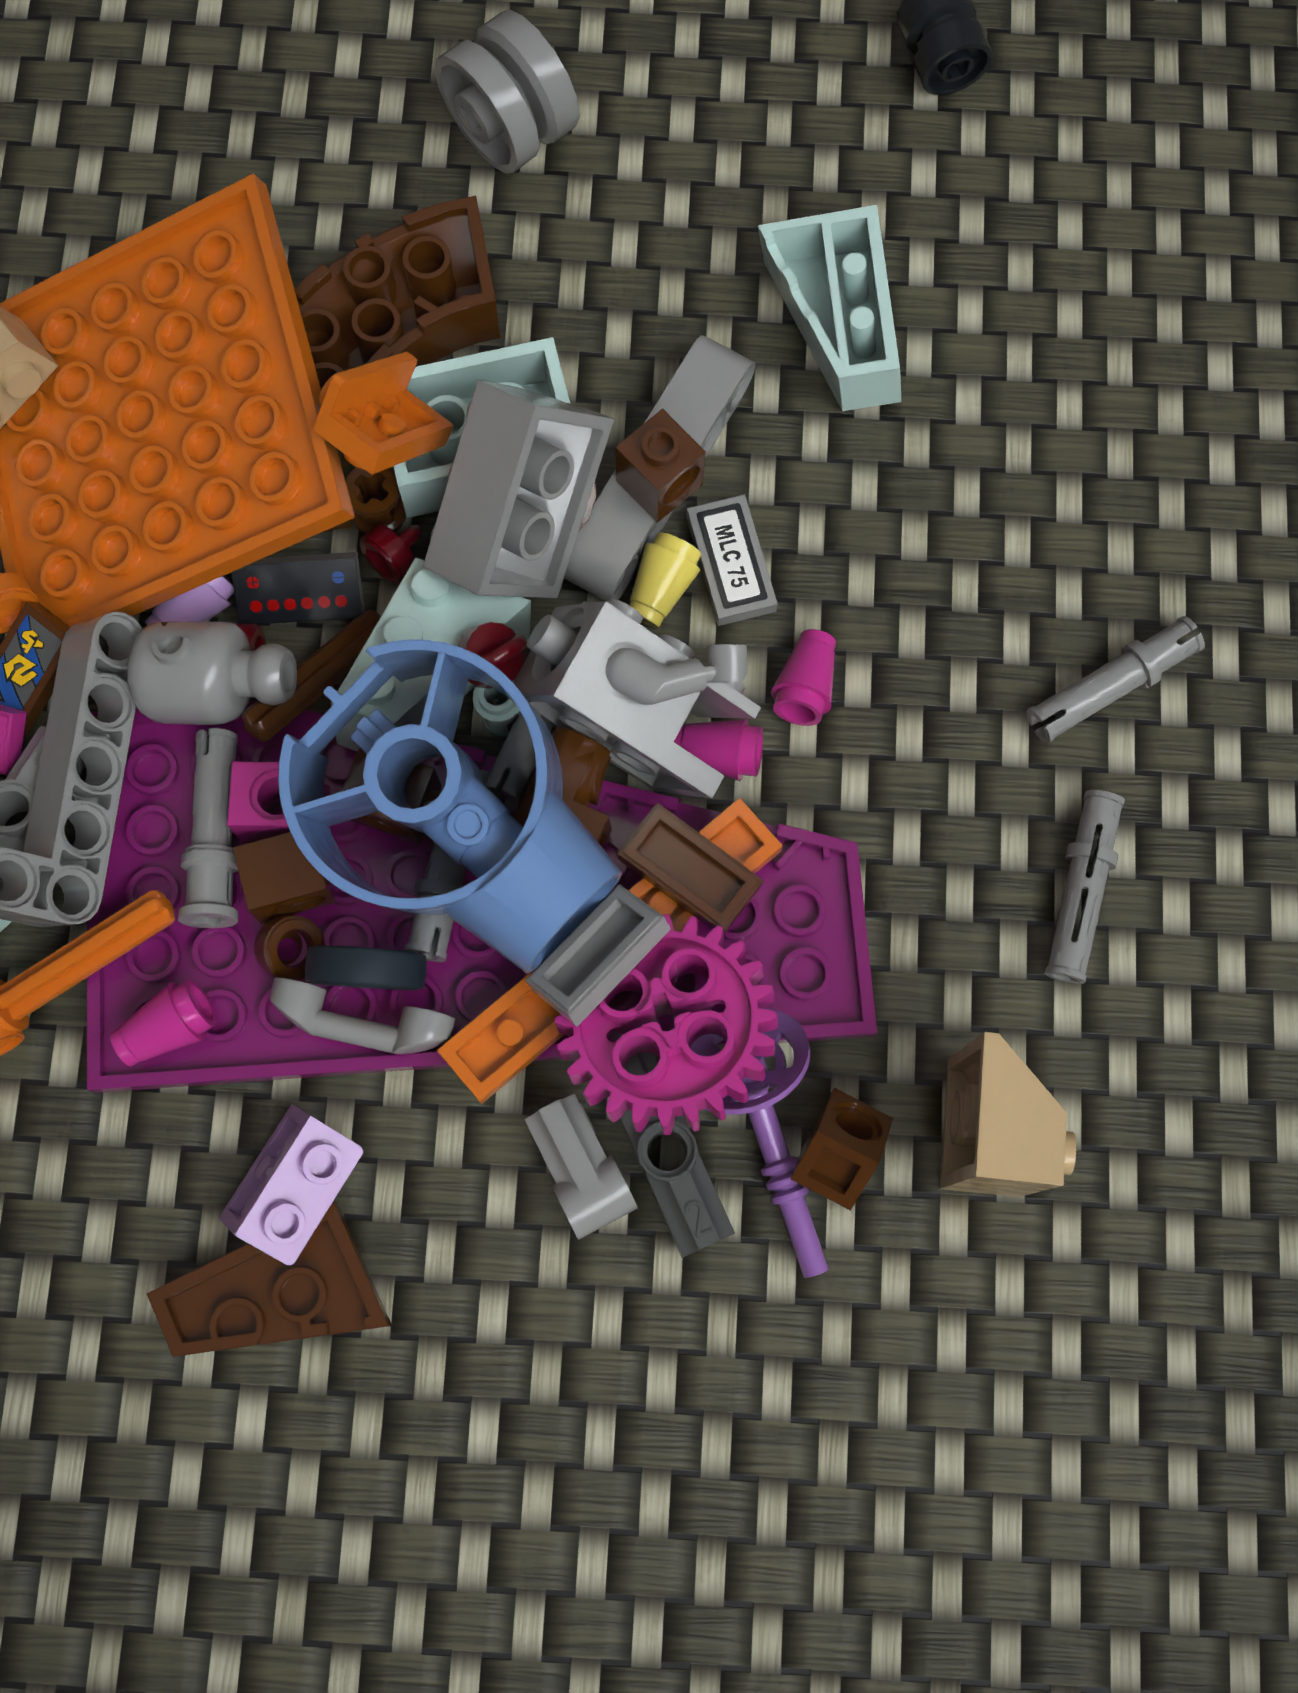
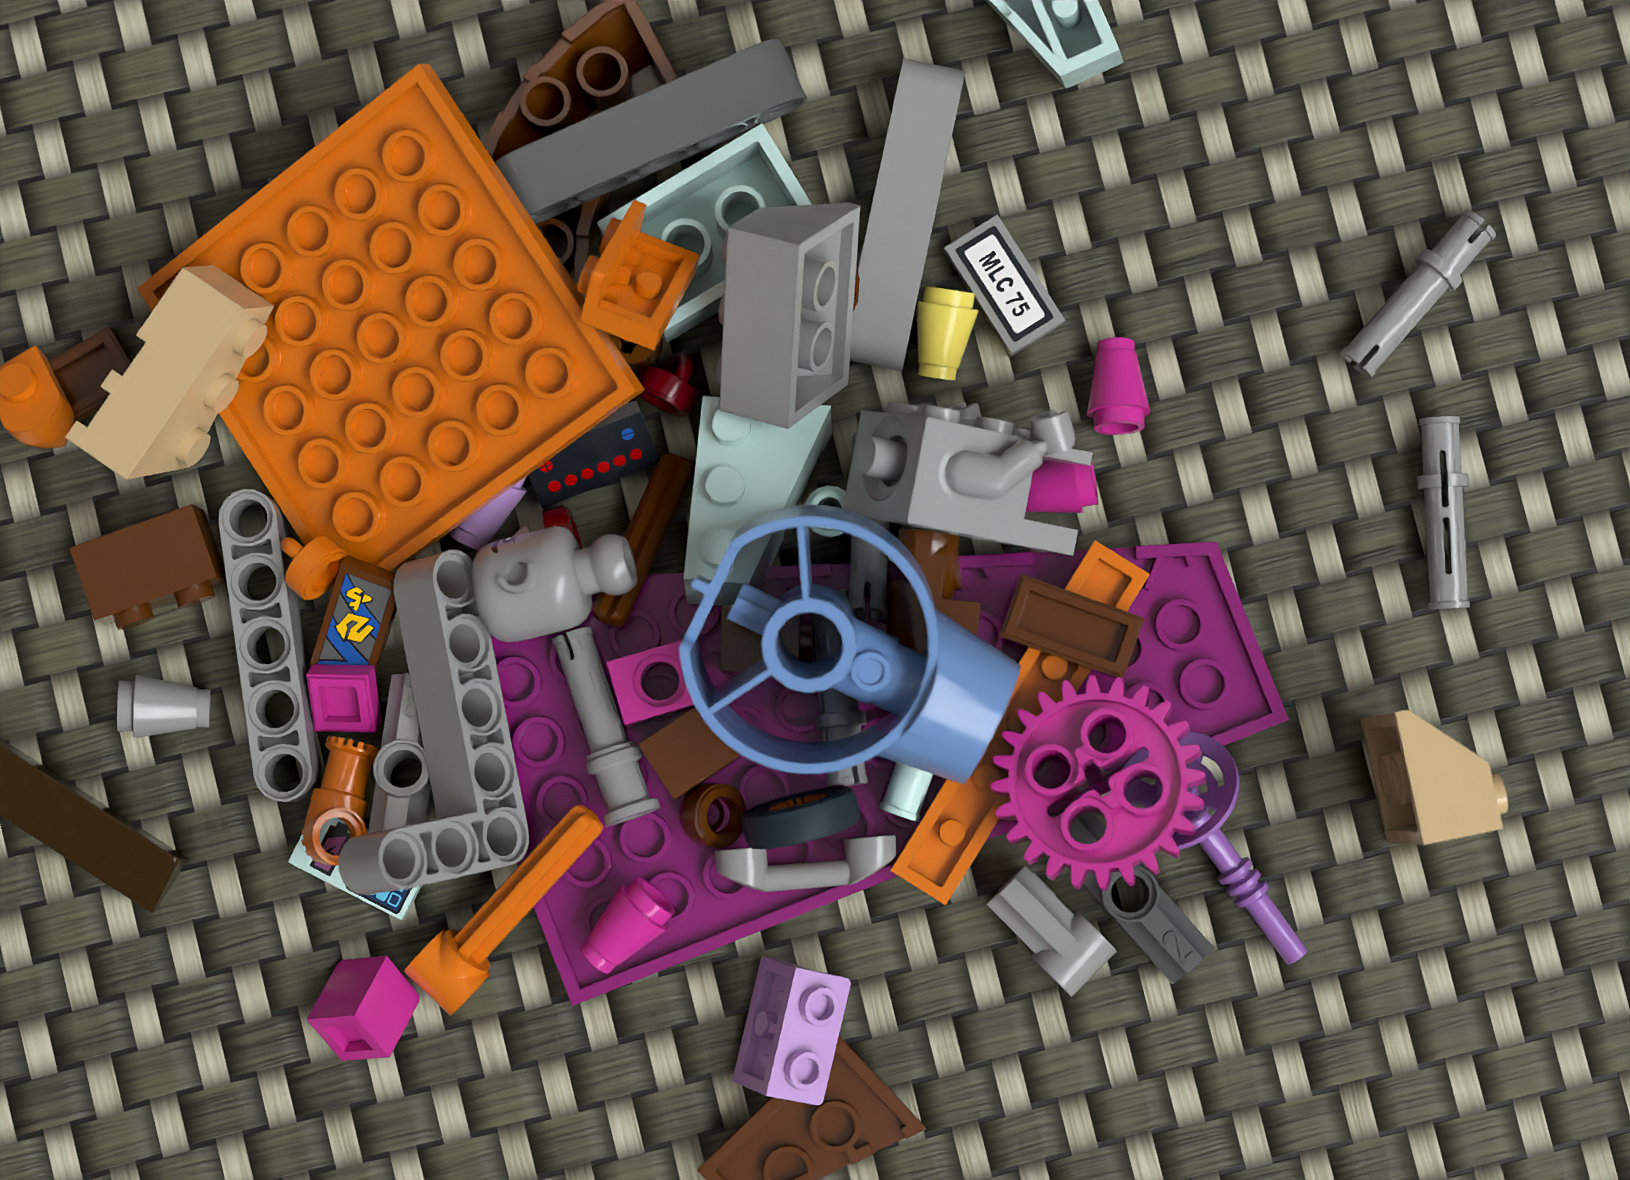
camera: 15 degrees left, 10 degrees up
dark red tile [457,622,527,689] -> none
light grey tile [525,884,671,1027] -> none
reddish brown brick [615,408,706,523] -> none
reddish brown brick [790,1087,894,1211] -> none
none -> dark grey beam [495,39,807,224]
none -> light aqua pin [879,762,933,822]

